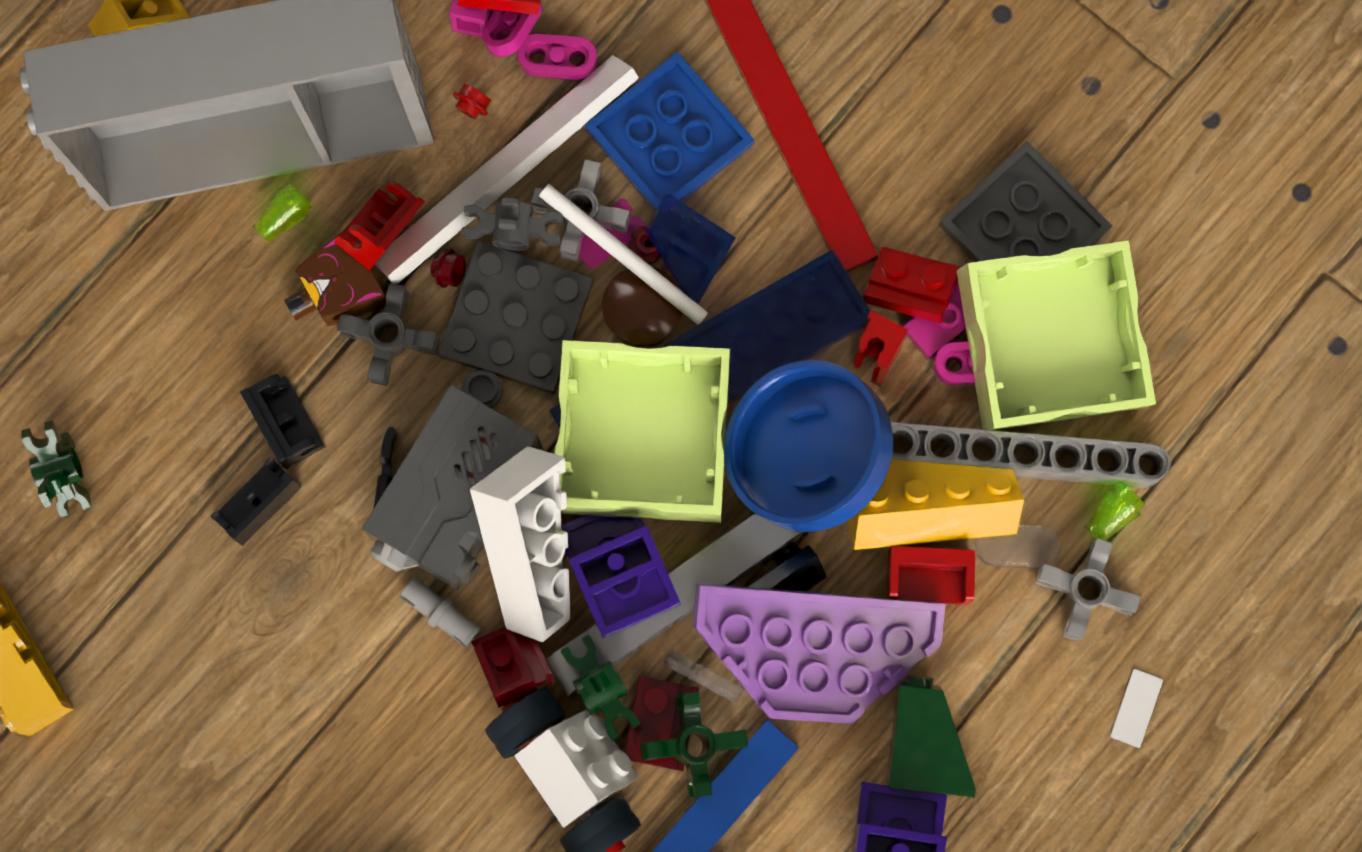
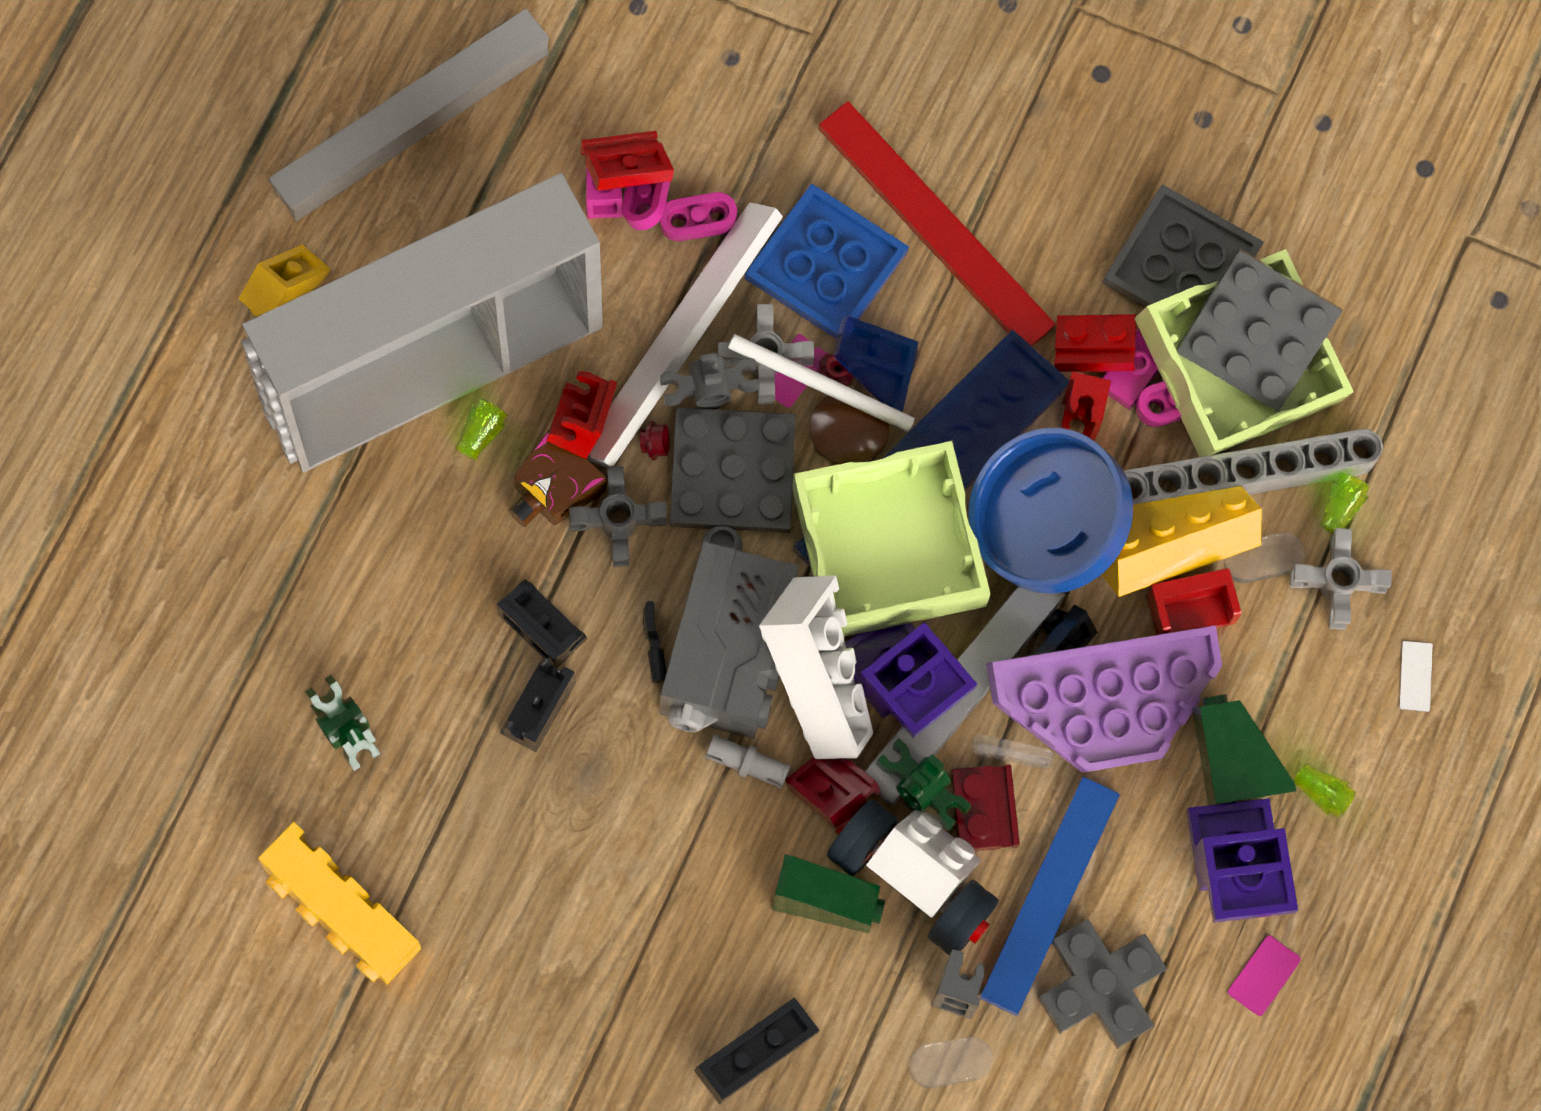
camera: 25 degrees left, 5 degrees down
red plate [453,84,491,119] -> none
dark green pin [640,692,748,798] -> none
none -> dark green slope [772,854,885,934]
none -> dark grey plate [1176,248,1343,412]
none -> clear neon green cone [1294,763,1357,819]

